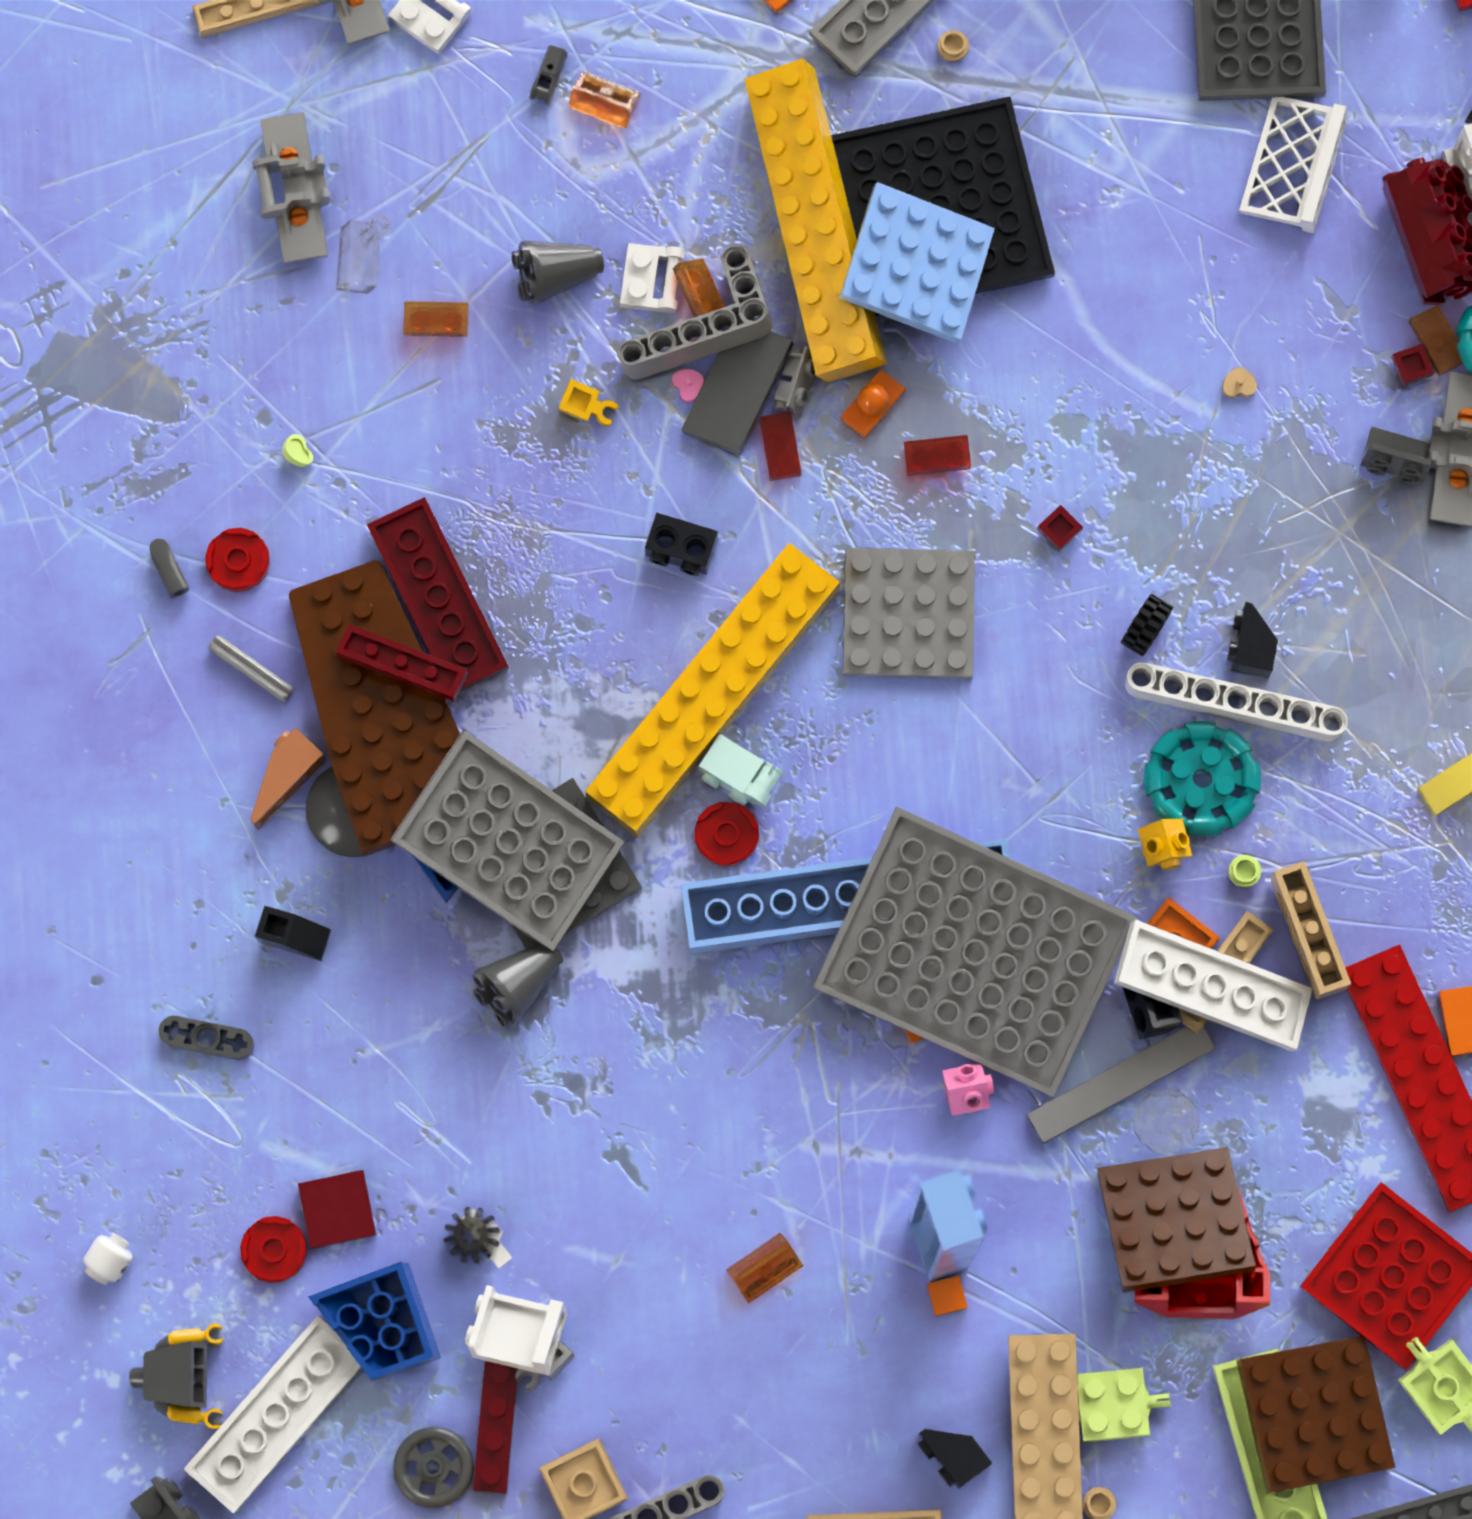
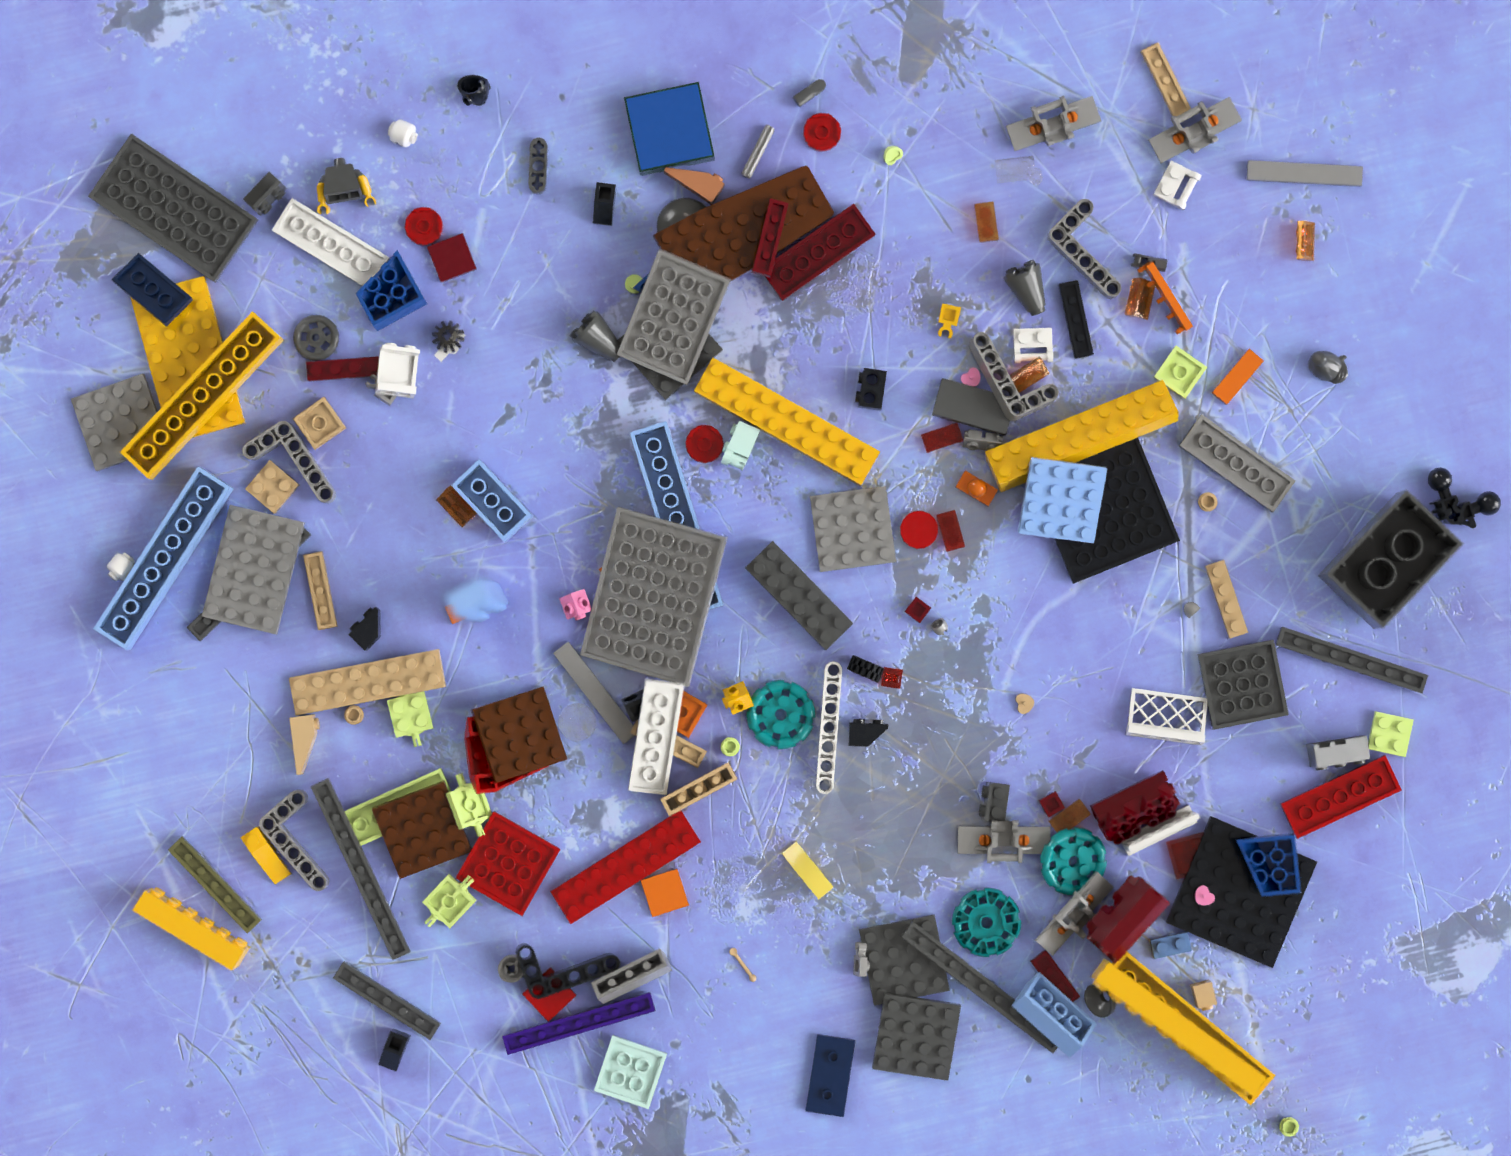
camera: 80 degrees right, 10 degrees up
none -> yellowish green plate [446,773,492,837]
none -> light blue brick [451,459,533,542]
none -> black helmet [457,75,491,106]
none -> blue tile [624,82,715,176]
none -> yellowish green plate [625,274,642,294]
none -> dark grey brick [745,541,854,651]
none -> clear red tile [881,667,903,689]
none -> red tile [900,511,938,549]
none -> light grey hinge [931,618,948,635]
none -> light grey beam [1048,199,1121,299]
none -> black tile [1059,280,1094,359]
none -> orange hinge [1137,262,1193,334]
none -> yellowish green plate [1153,346,1207,399]
none -> light grey hinge [1184,602,1200,618]
none -> tan plate [1205,560,1248,639]

